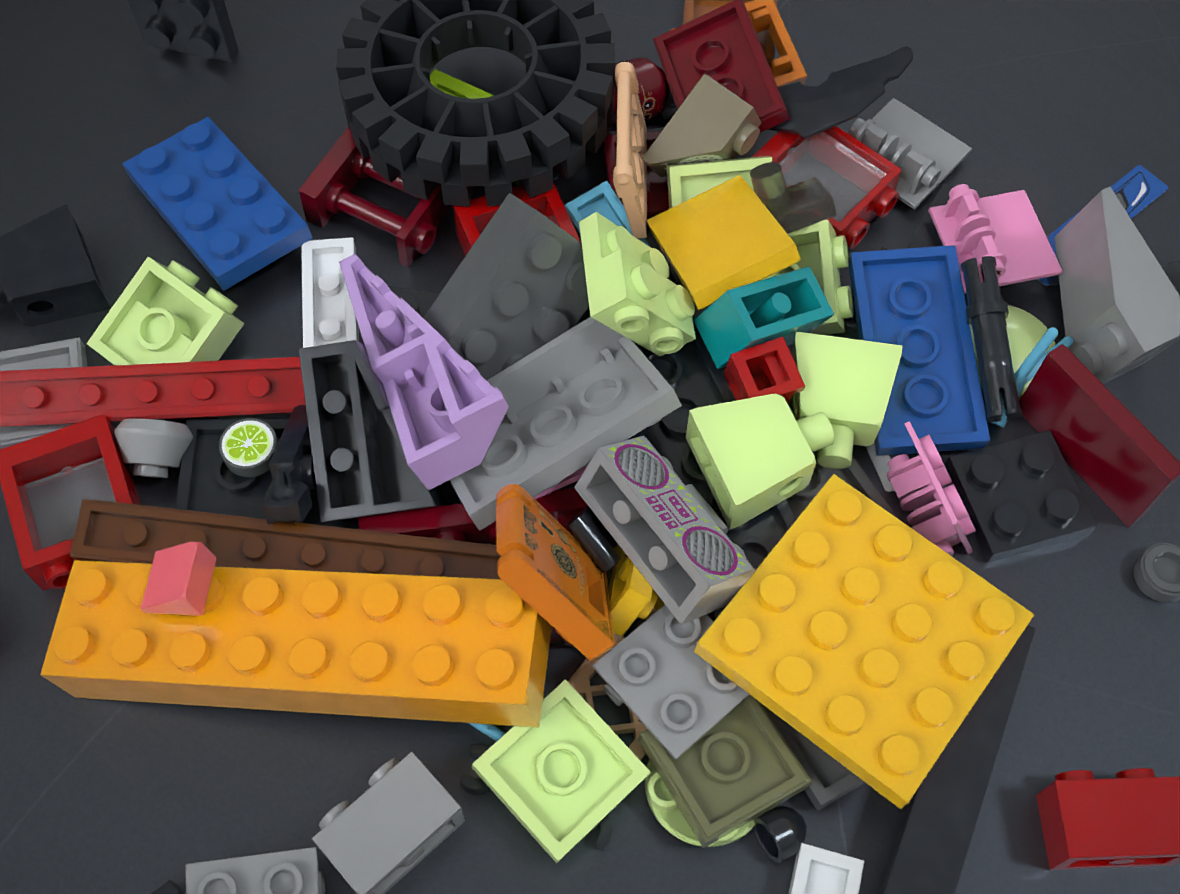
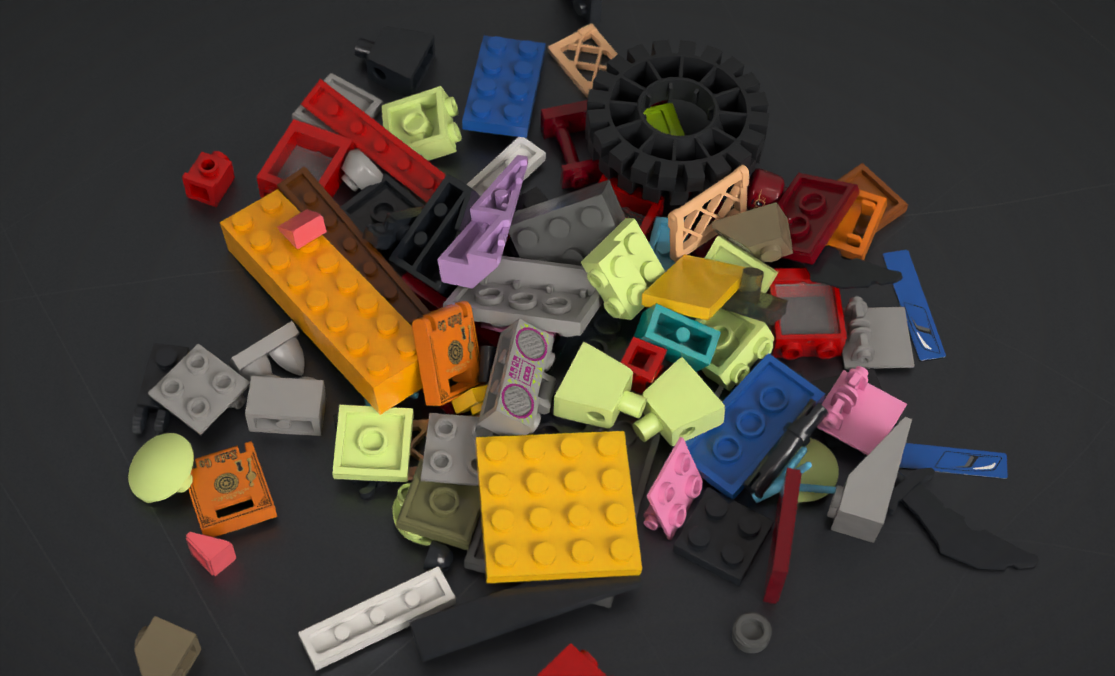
camera: 45 degrees right, 5 degrees down
tile [219,418,279,477] -> none
none -> light grey tile [228,321,305,382]
none -> light nougat window [548,24,618,99]
none -> blue sticker [883,250,946,361]

